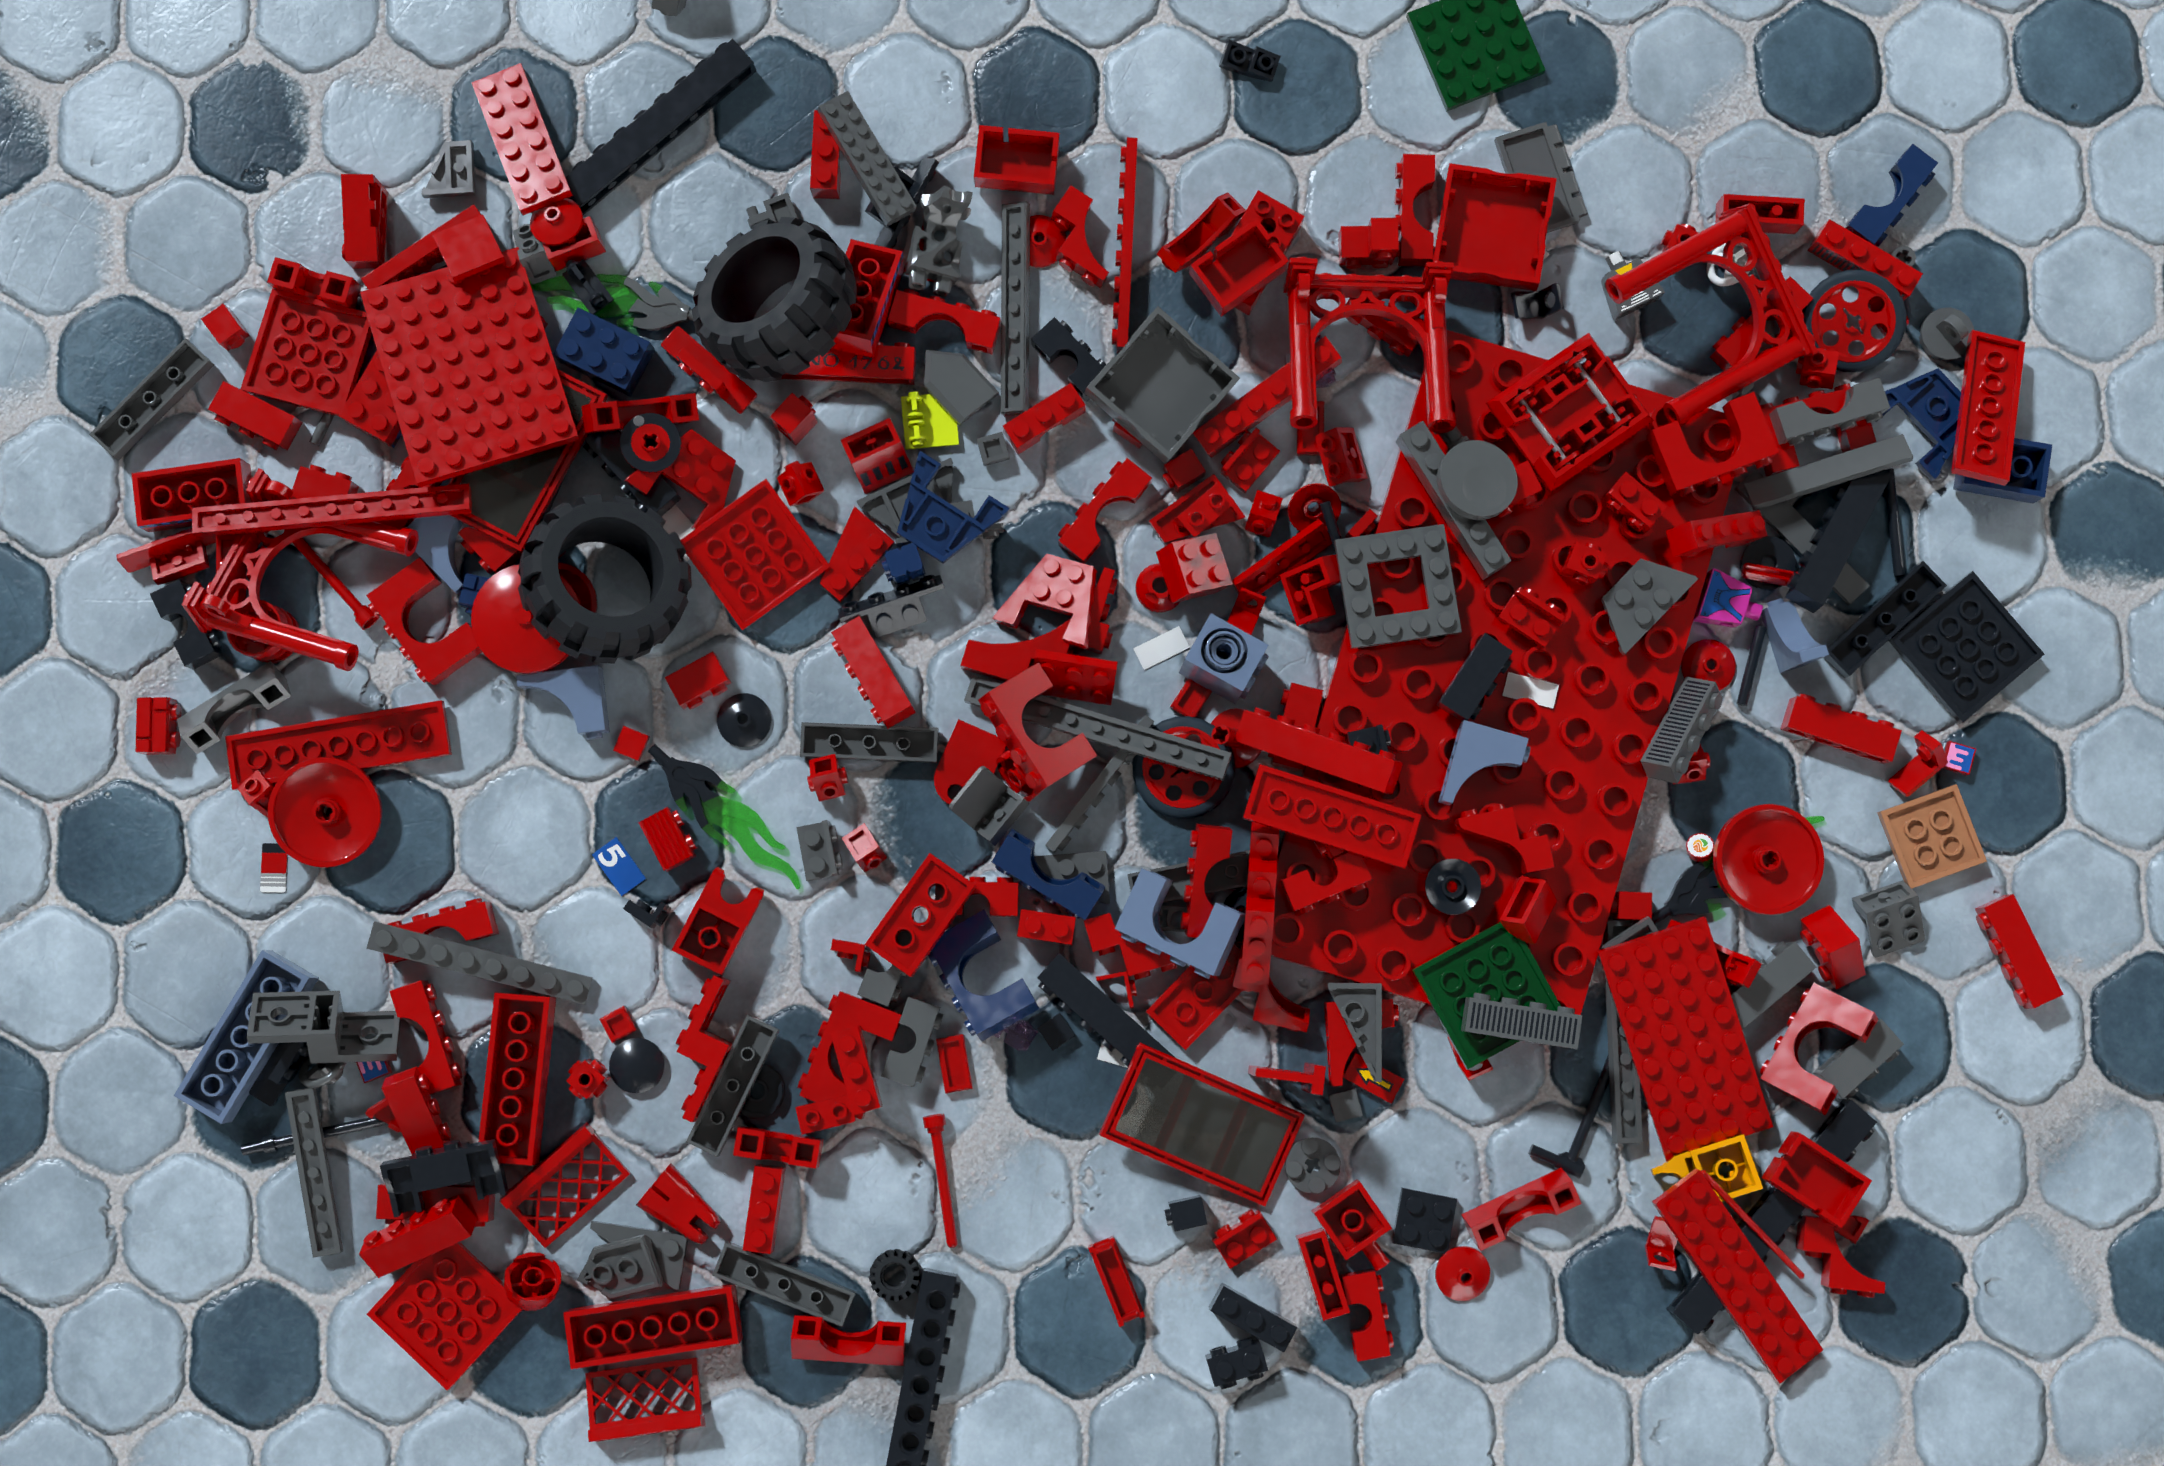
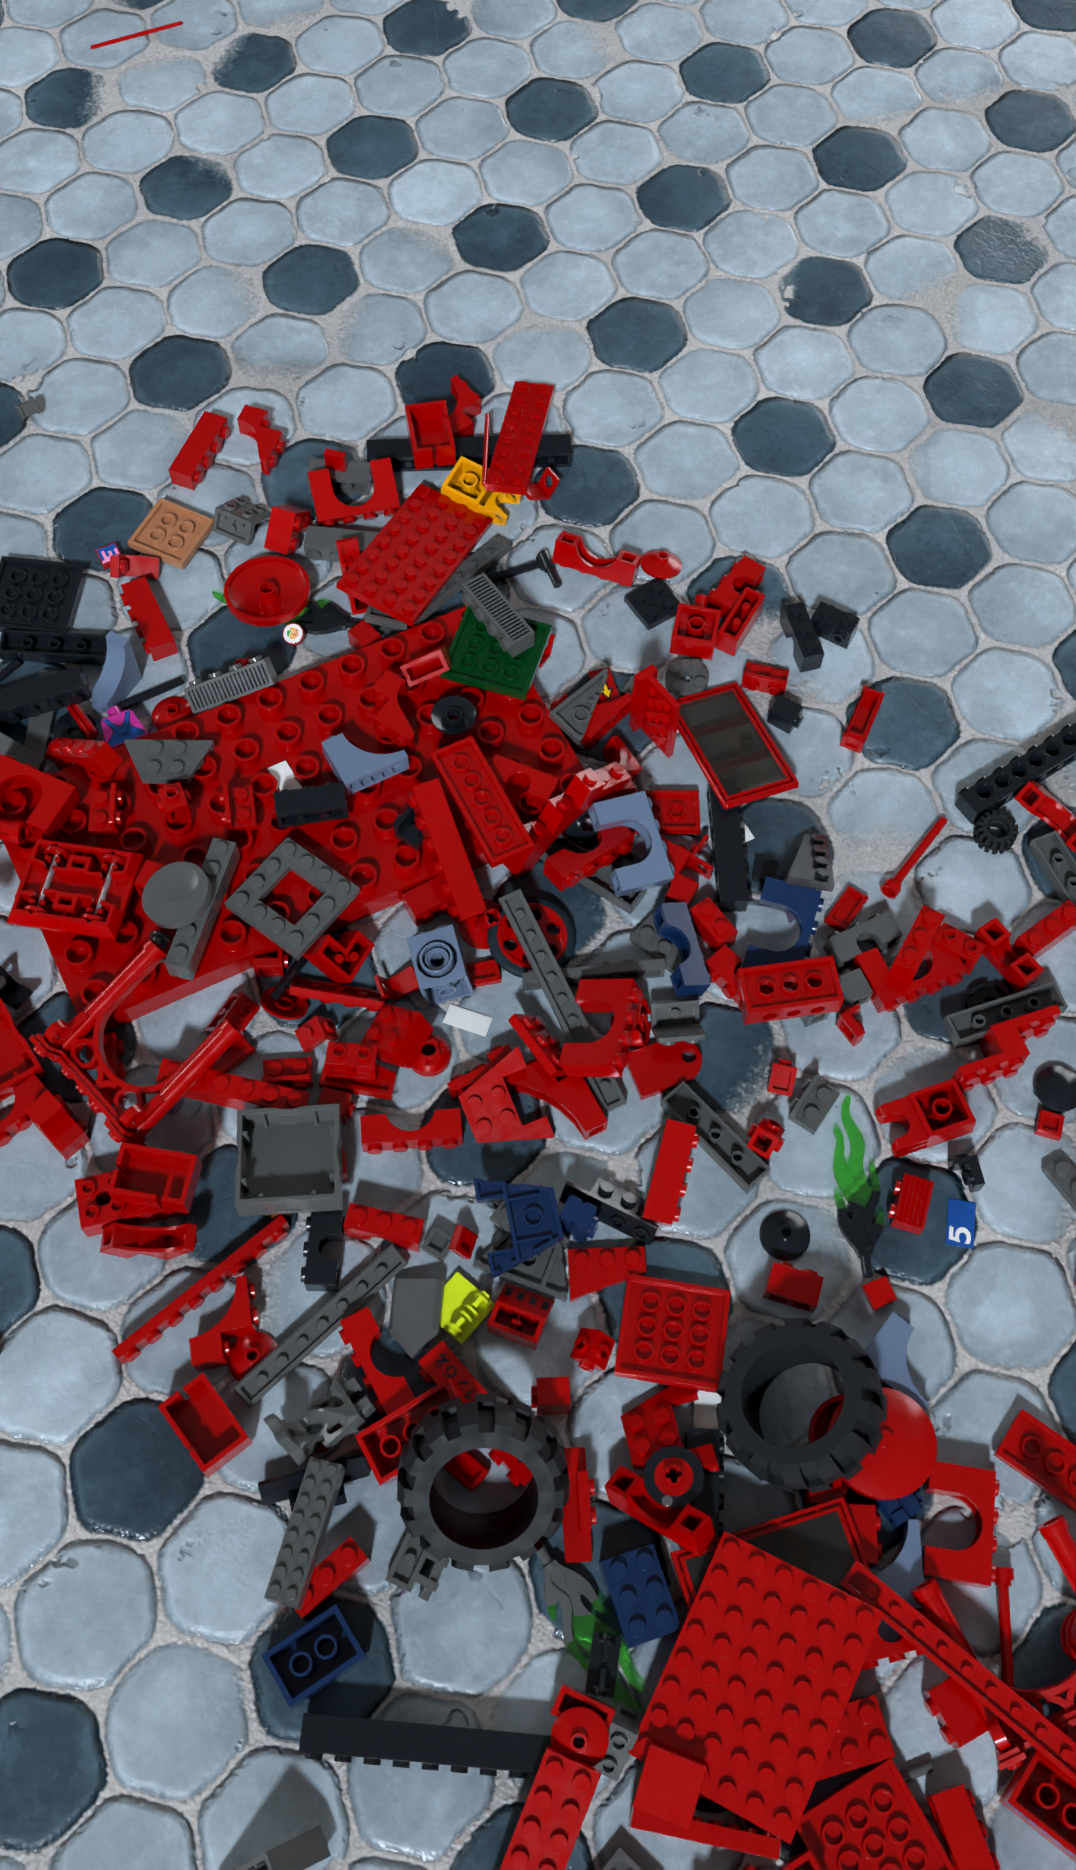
camera: 135 degrees left, 20 degrees down
none -> red arch [237,404,286,475]
none -> dark blue brick [261,1604,368,1709]
none -> red tile [324,448,347,472]
none -> red tile [448,1225,478,1259]
none -> black wing [786,833,835,892]

